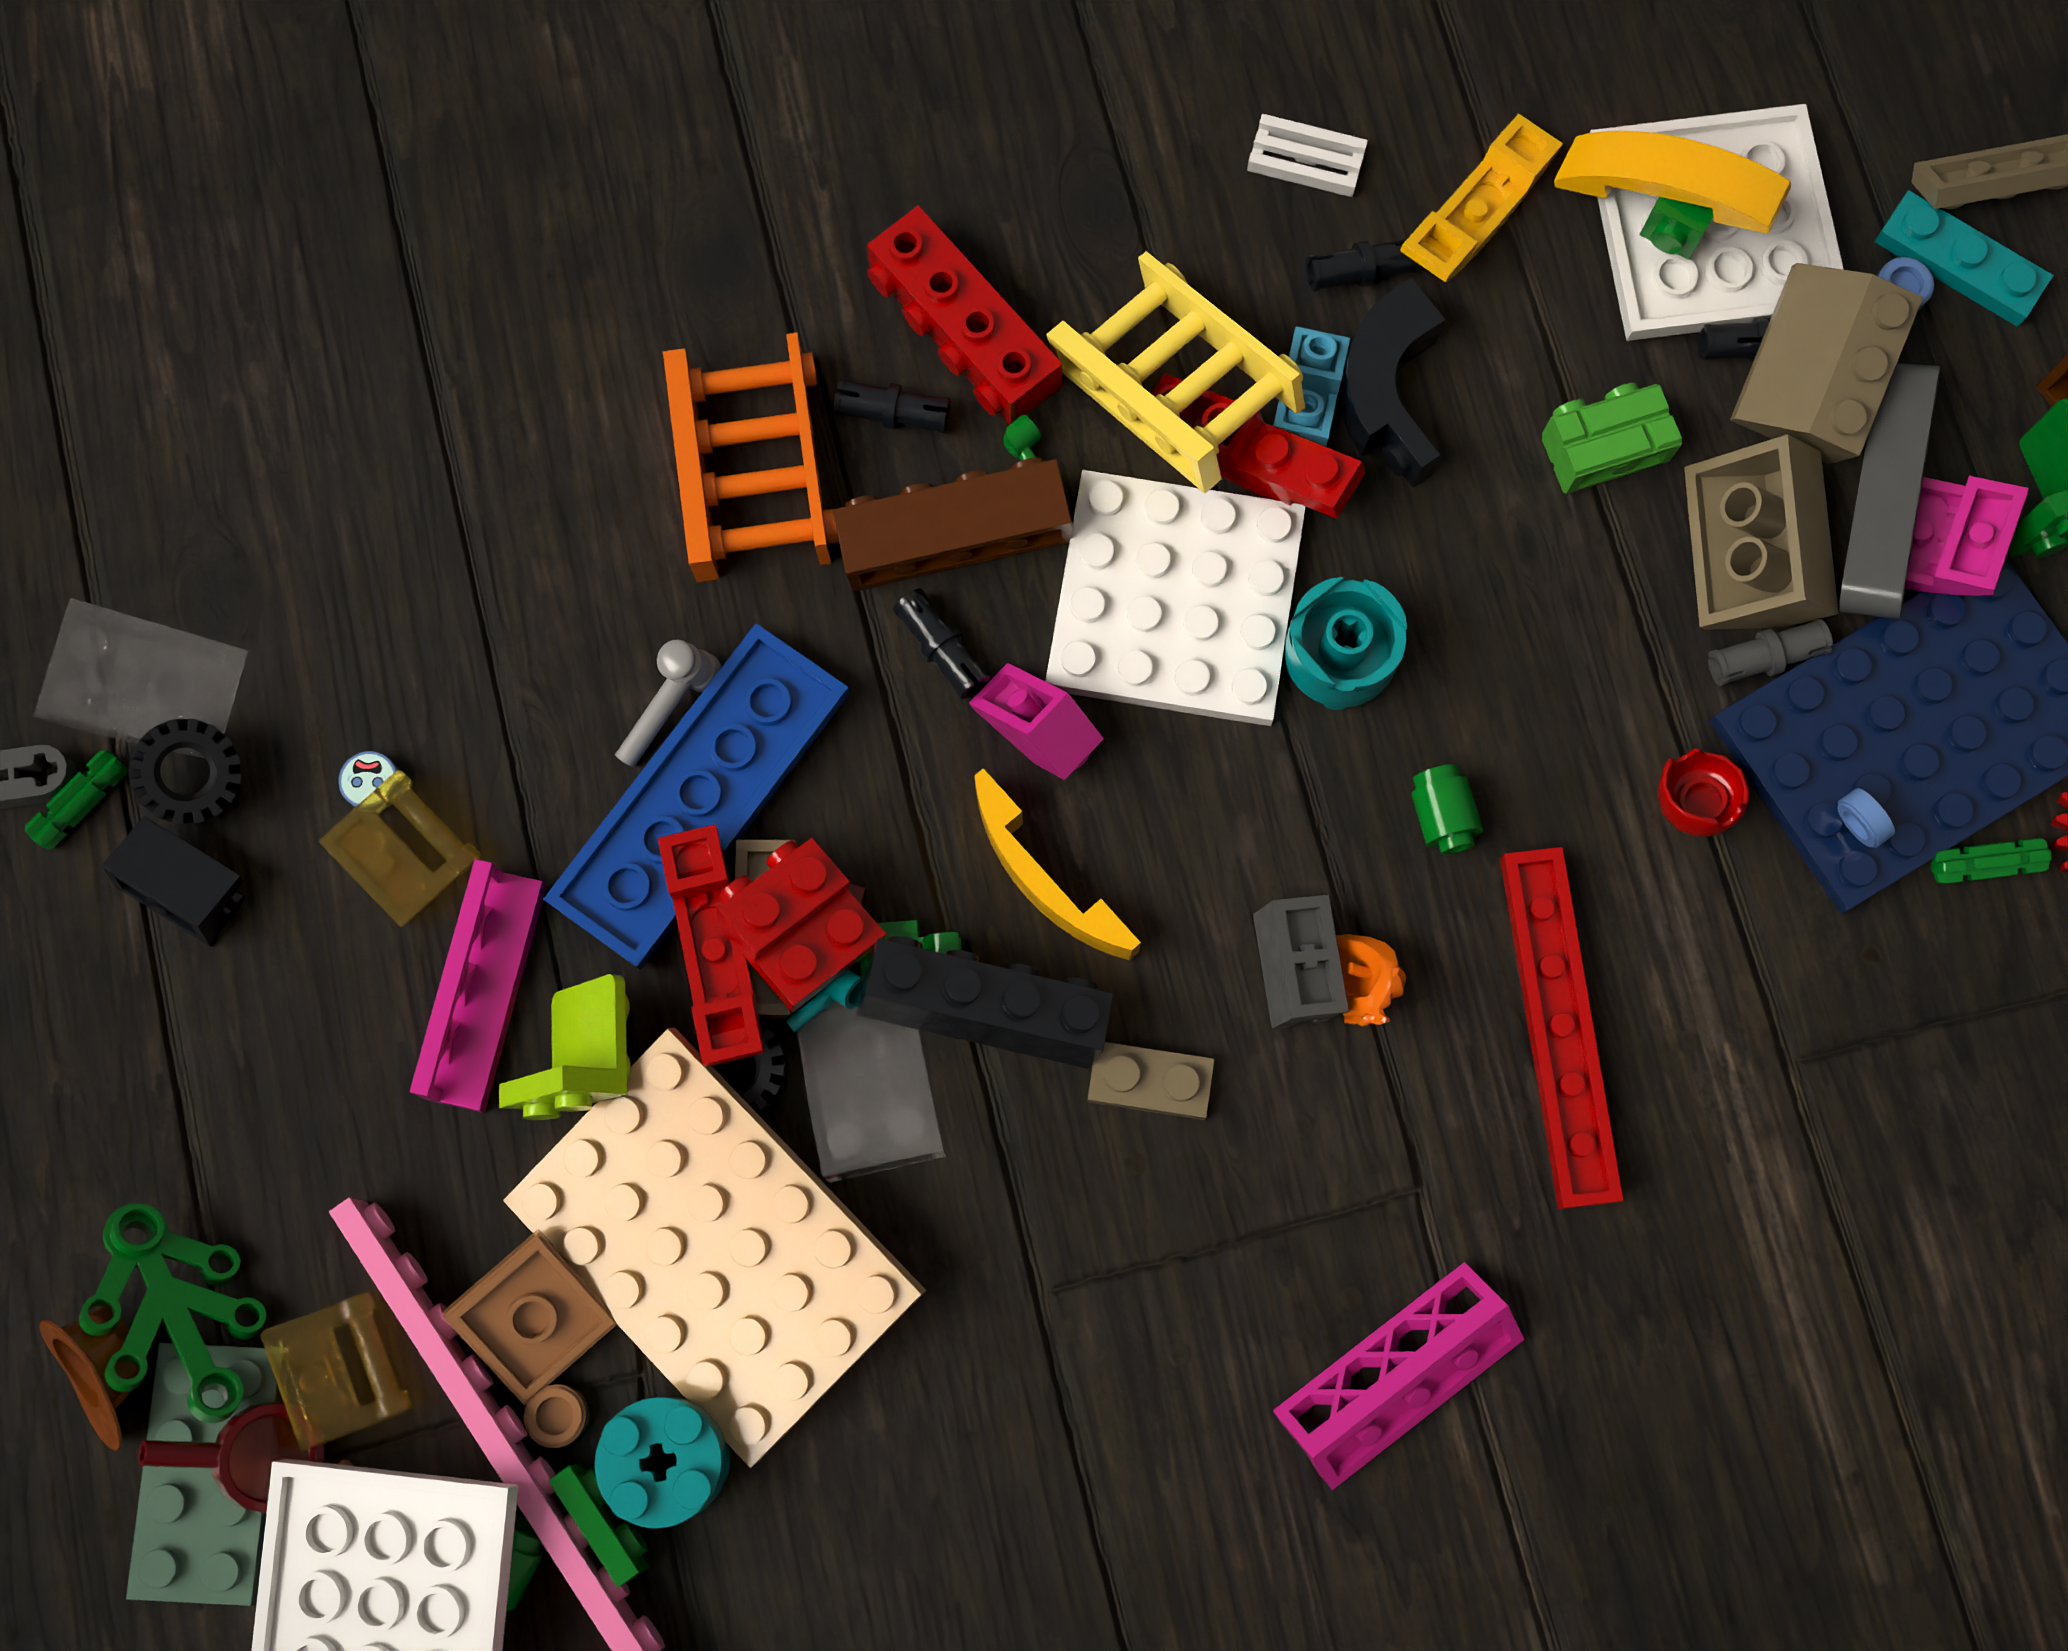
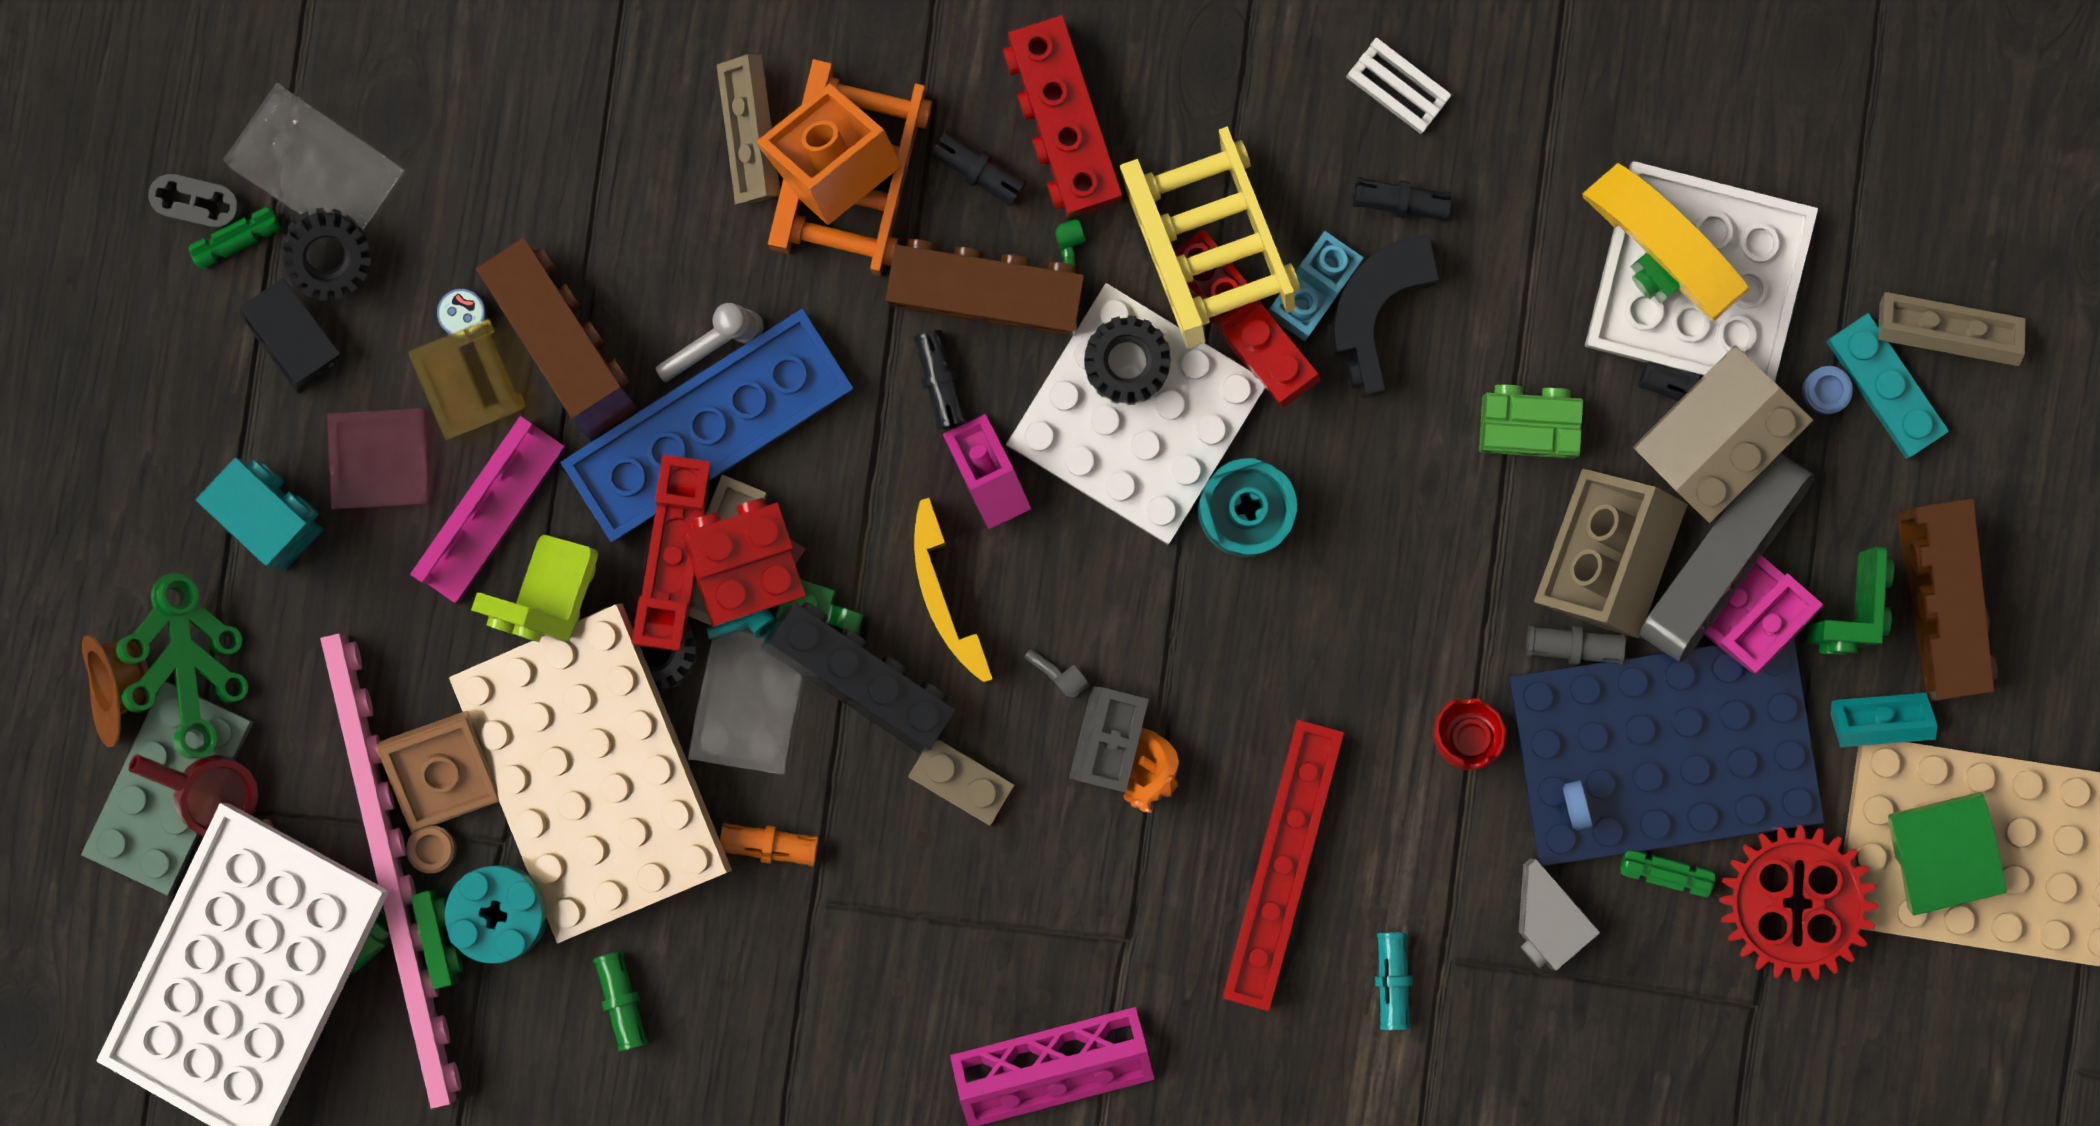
camera: 20 degrees right, 10 degrees up
clear yellow plate [260,1292,412,1452] -> none
yellow slope [1400,113,1563,283] -> none
green brick [1411,764,1483,855] -> none
none -> teal brick [196,457,324,571]
none -> clear pink tile [327,408,429,510]
none -> reddish brown wedge [476,237,640,442]
none -> green pin [593,951,649,1052]
none -> dark tan plate [717,54,780,205]
none -> orange pin [720,822,819,867]
none -> orange slope [756,83,902,225]
none -> dark grey hand [1024,649,1089,698]
none -> black tyre [1084,315,1171,405]
none -> teal pin [1375,932,1413,1030]
none -> light grey slope [1519,858,1600,971]

